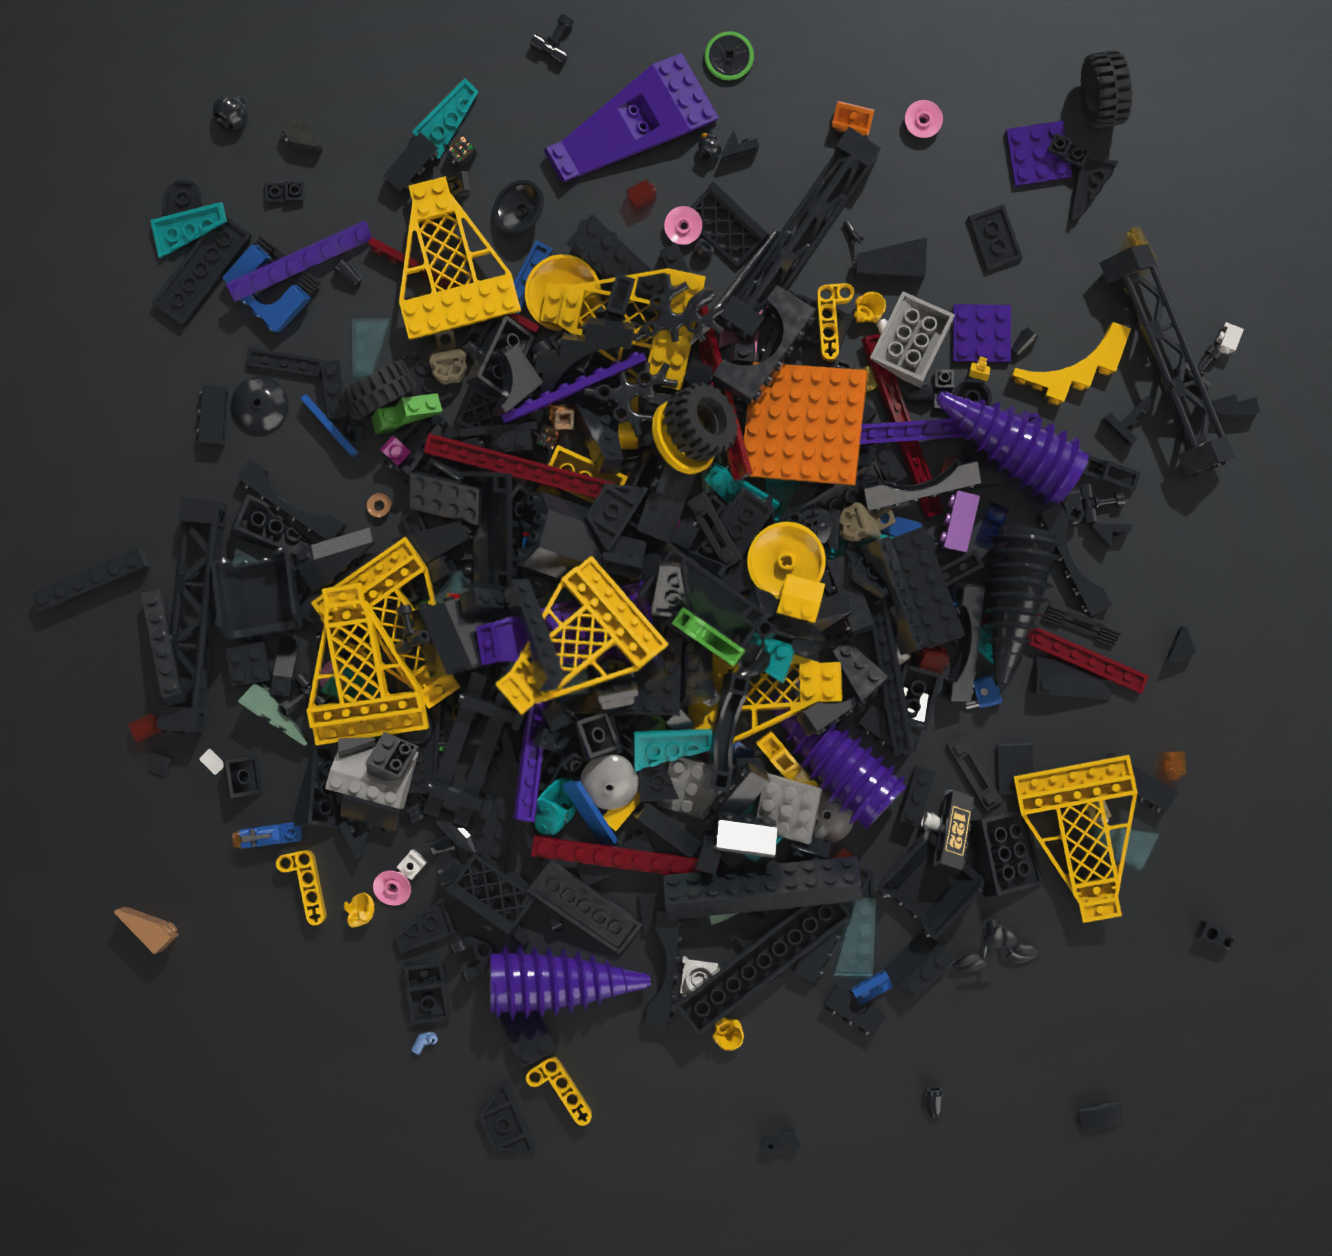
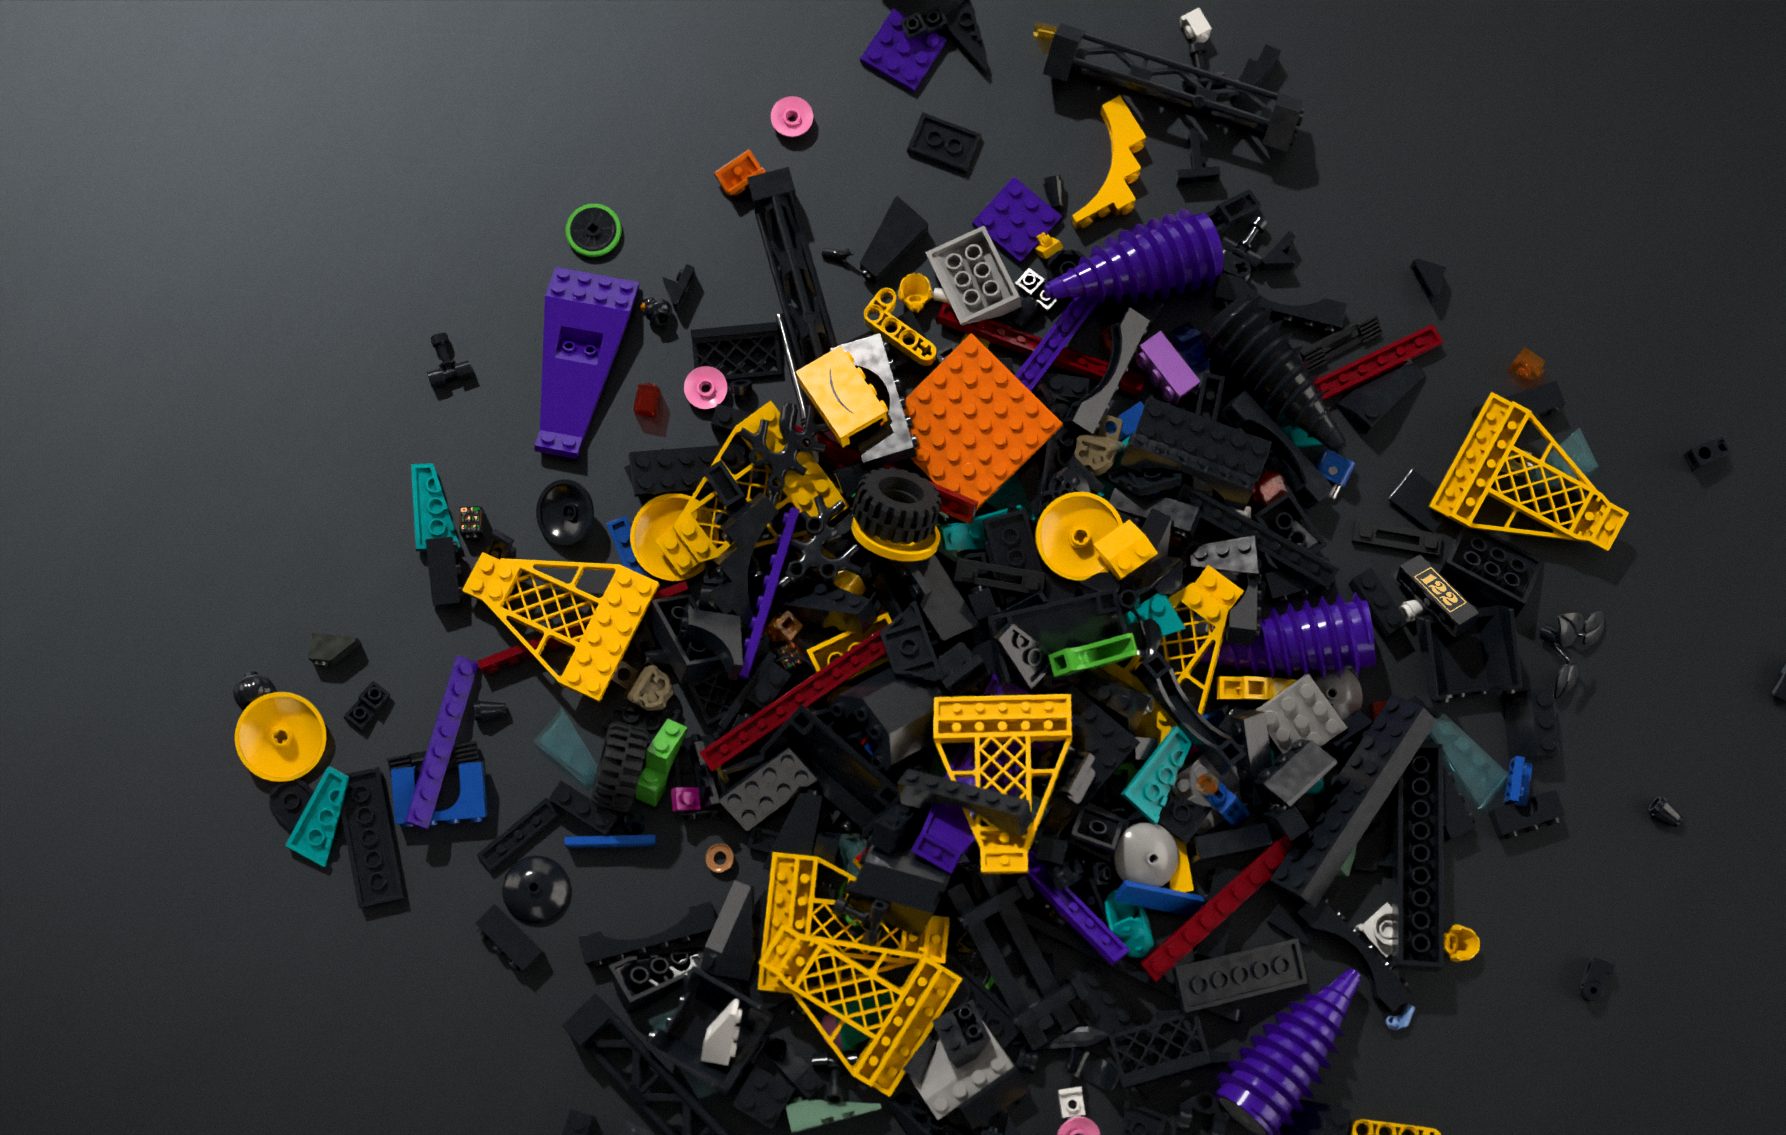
camera: 55 degrees left, 10 degrees down
none -> yellow dish [235,692,326,782]
none -> white slope [701,999,742,1066]
none -> yellow panel [795,346,888,448]
none -> blue plate [1196,773,1251,829]
none -> medium blue arm [1385,1003,1415,1031]

